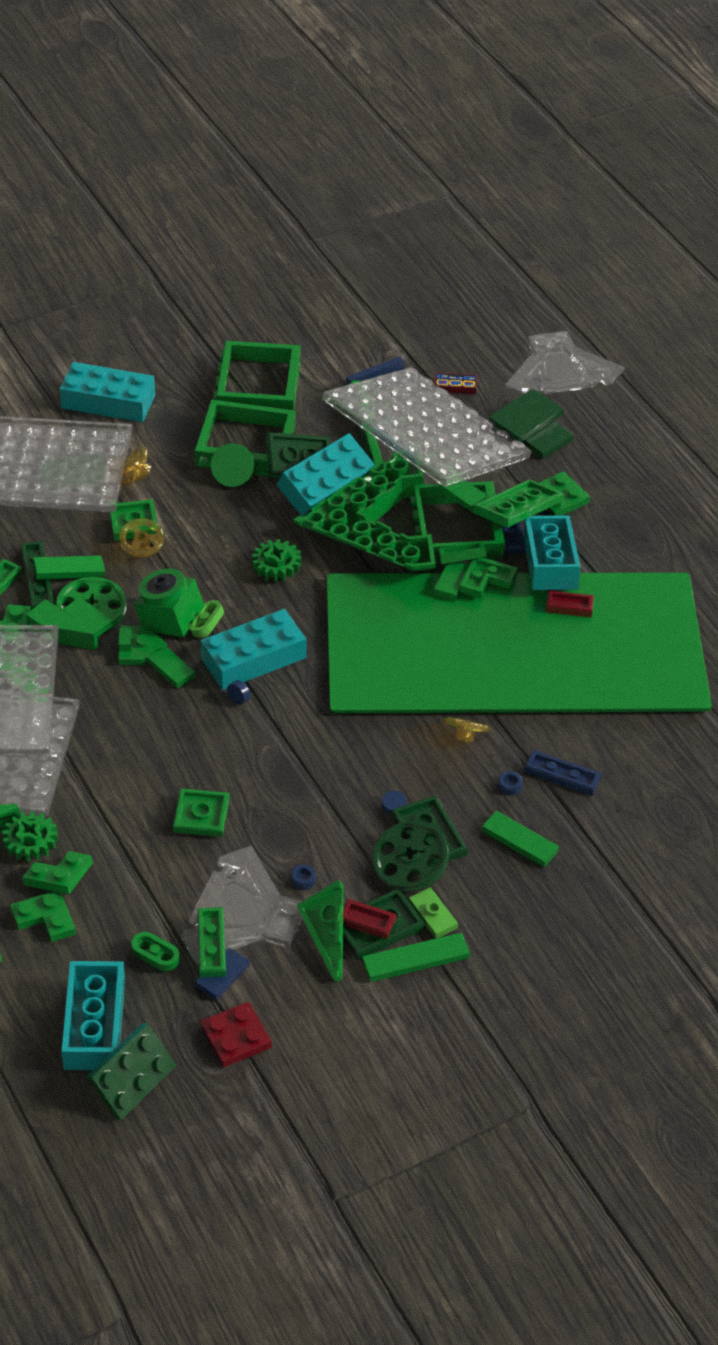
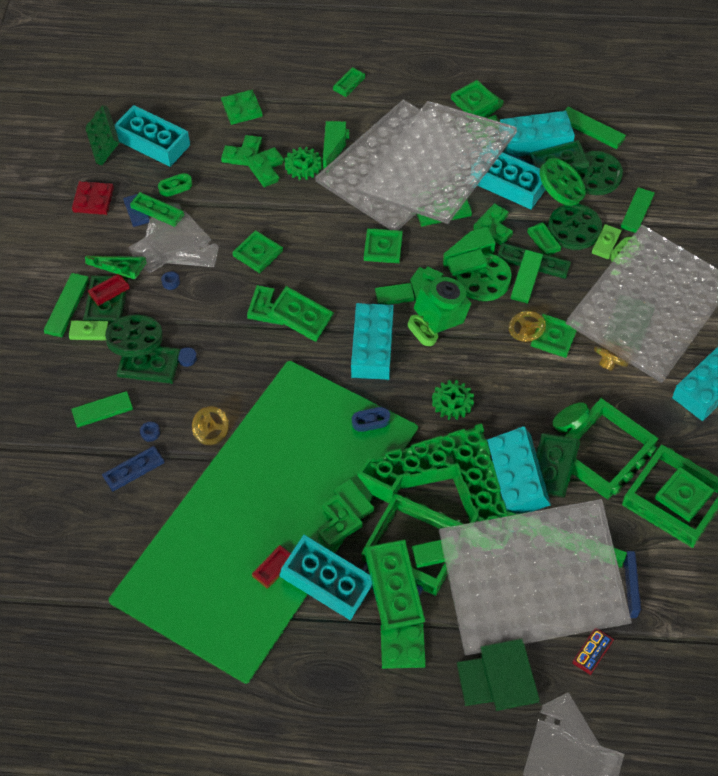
camera: 125 degrees right, 10 degrees up
dark blue tile [227,680,250,705] -> none
green tile [438,541,486,564] -> none
none -> green plate [247,285,283,325]
none -> green tile [268,286,334,342]
none -> dark blue plate [352,407,390,432]
none -> green plate [364,228,403,263]
none -> green plate [655,467,714,522]

